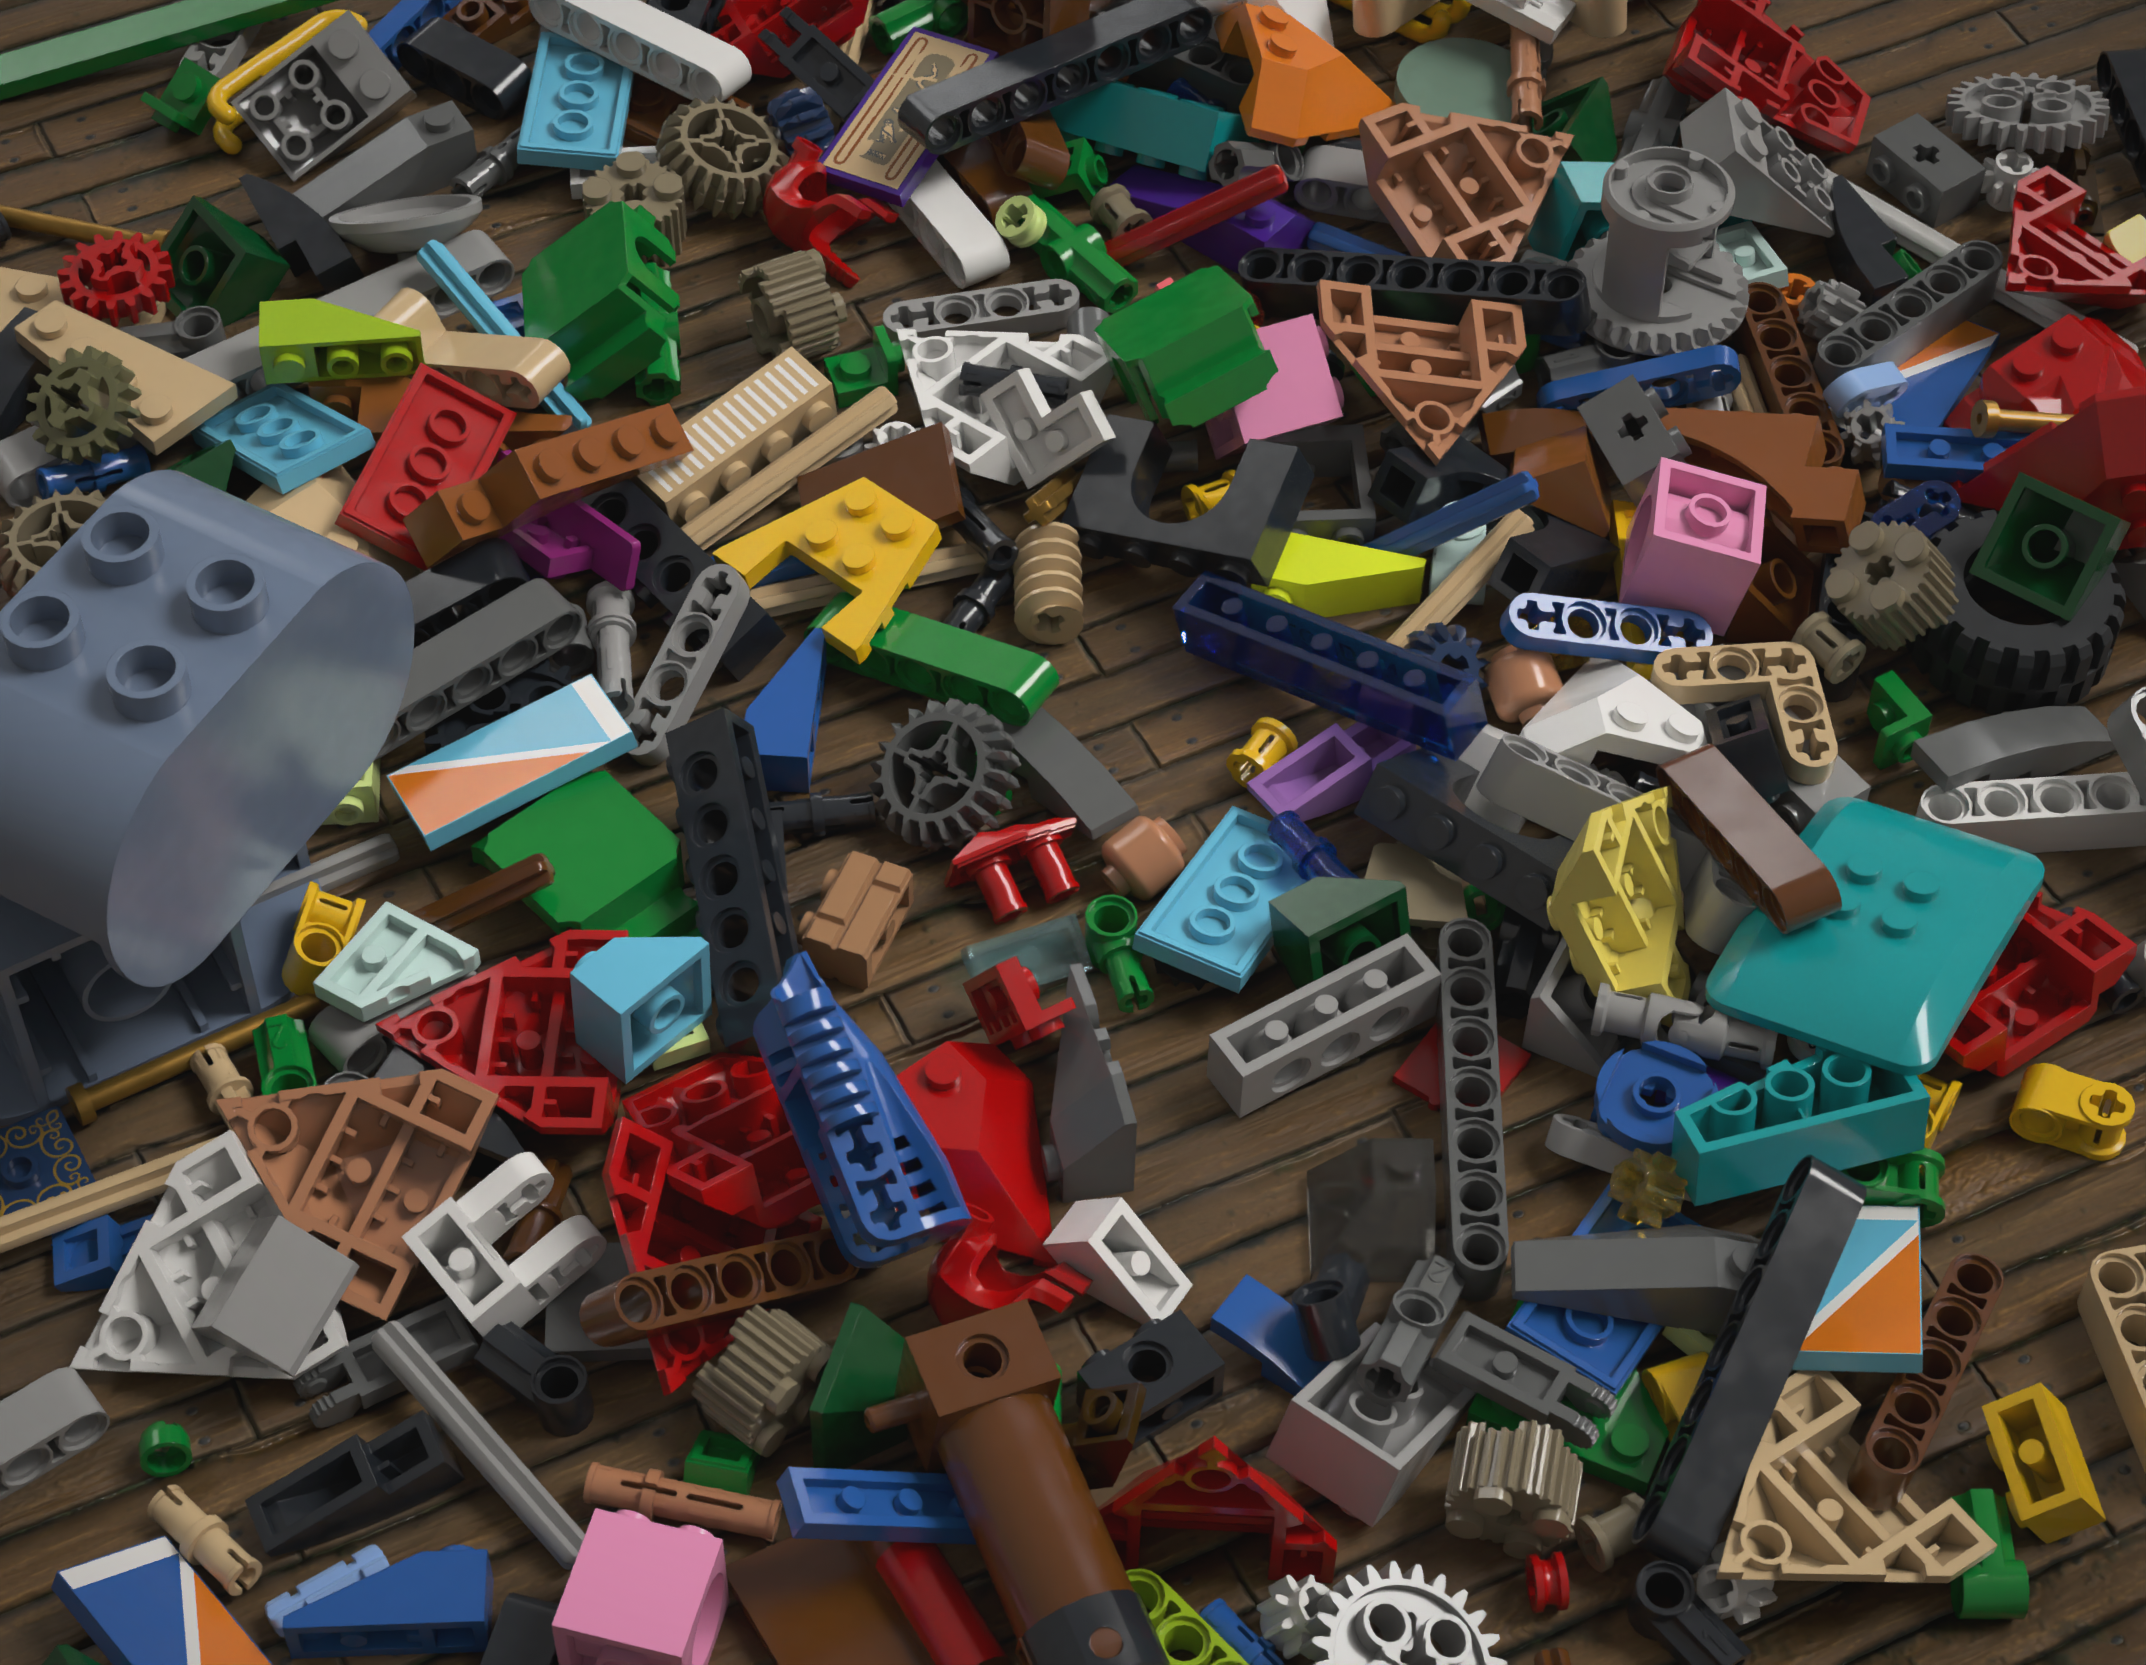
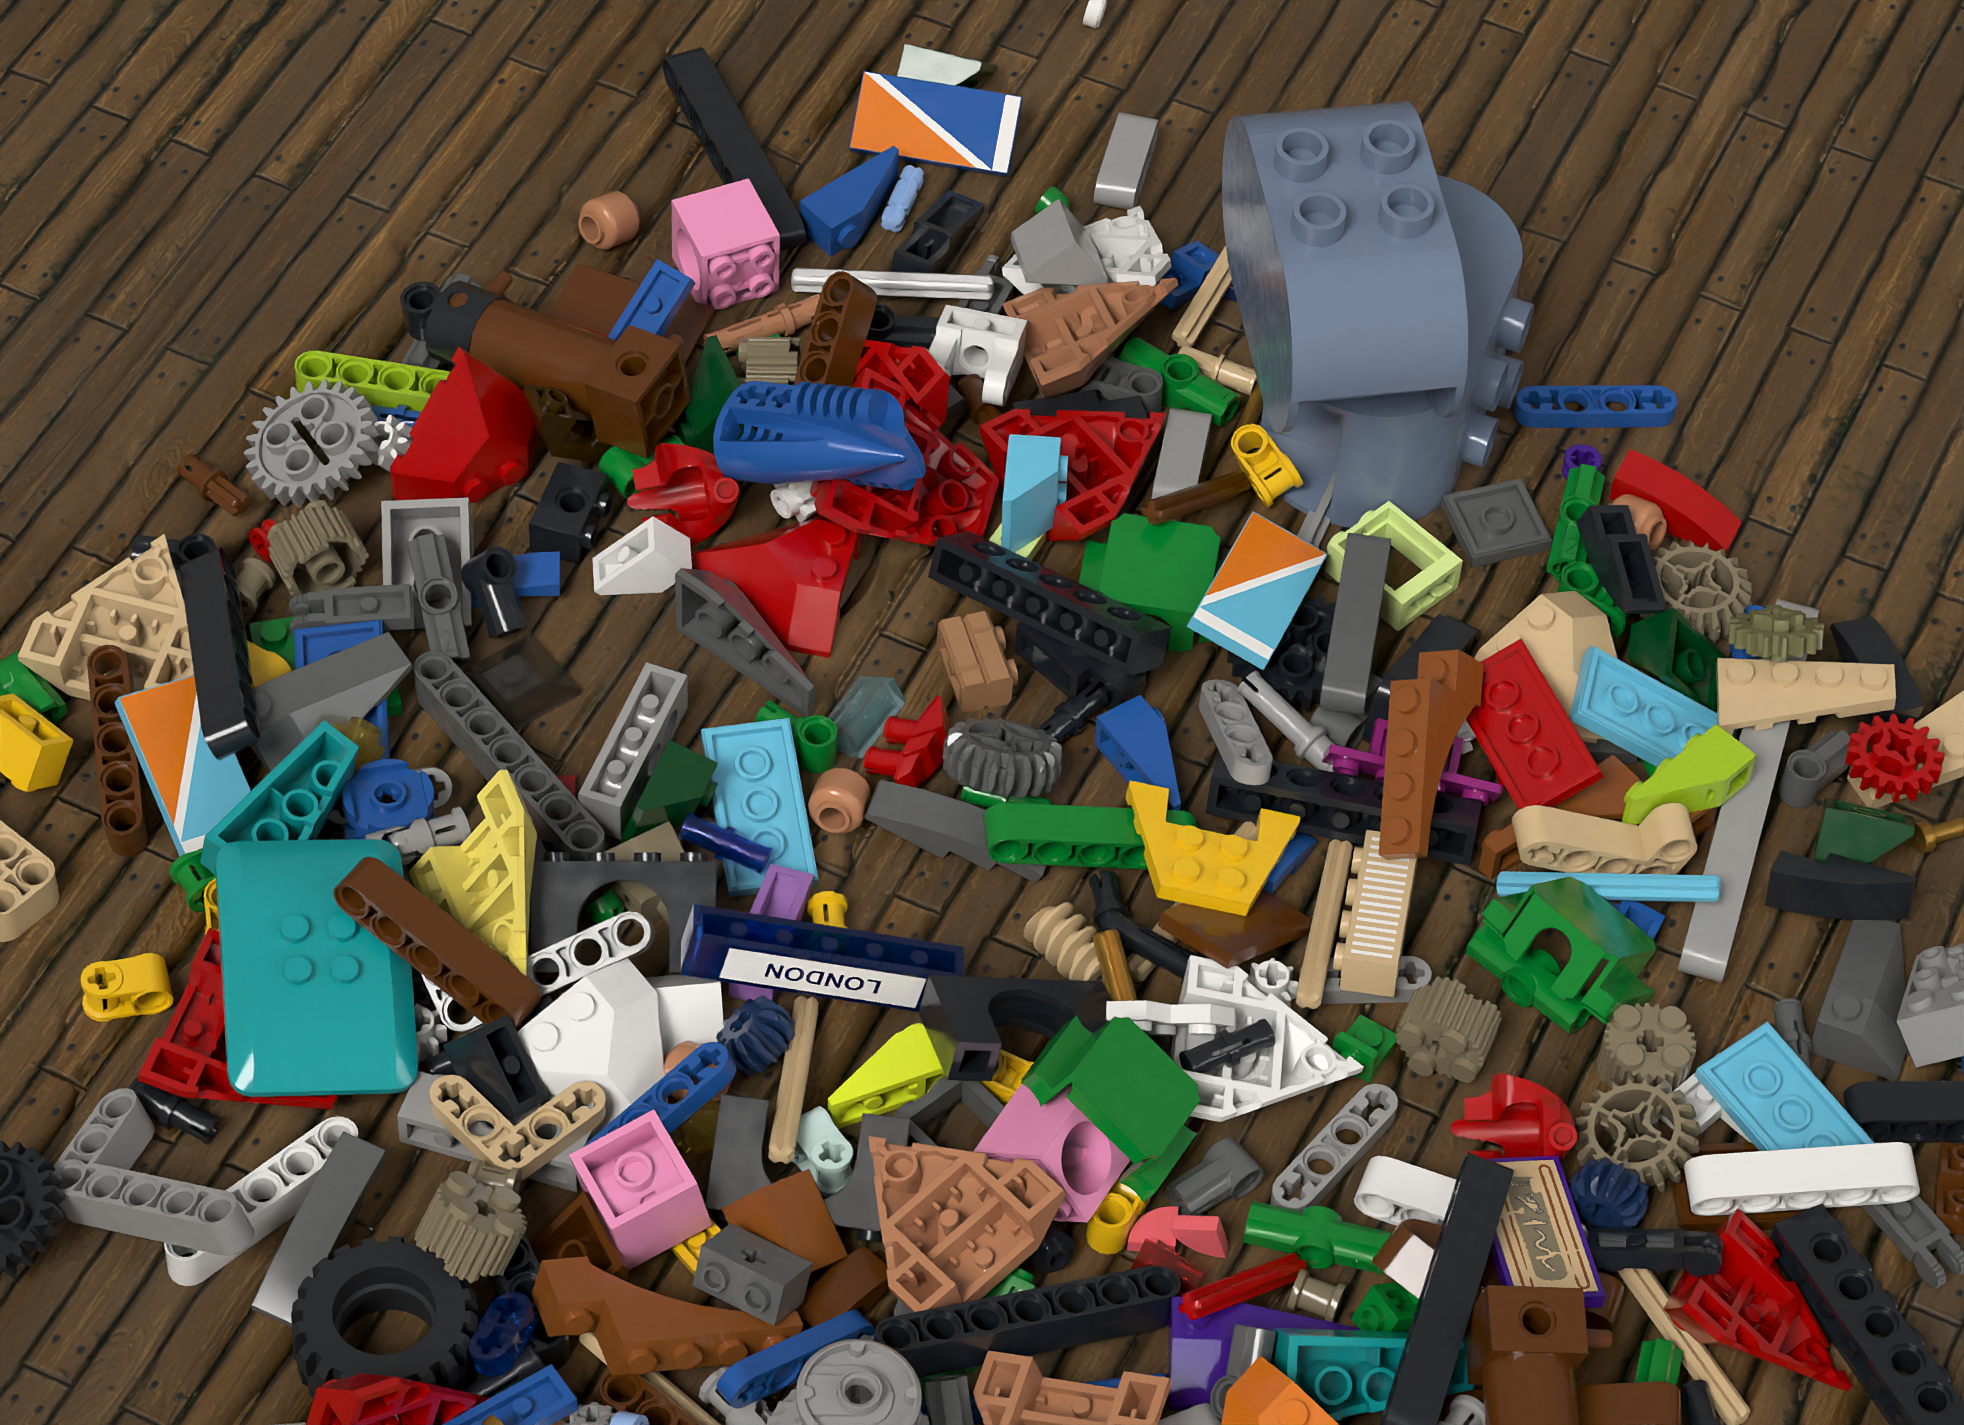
camera: 140 degrees right, 0 degrees up
tan pin [147,1485,262,1596] -> none
light aqua wing [313,901,481,1022] -> none
light grey dish [328,194,483,262] -> none
red bracket [962,956,1077,1050] -> none
yellowish green bush [995,195,1047,248] -> none
blue axle [1362,471,1540,557] -> none
green bracket [1866,670,1933,770] -> none
dark green slope [1969,472,2131,621] -> none

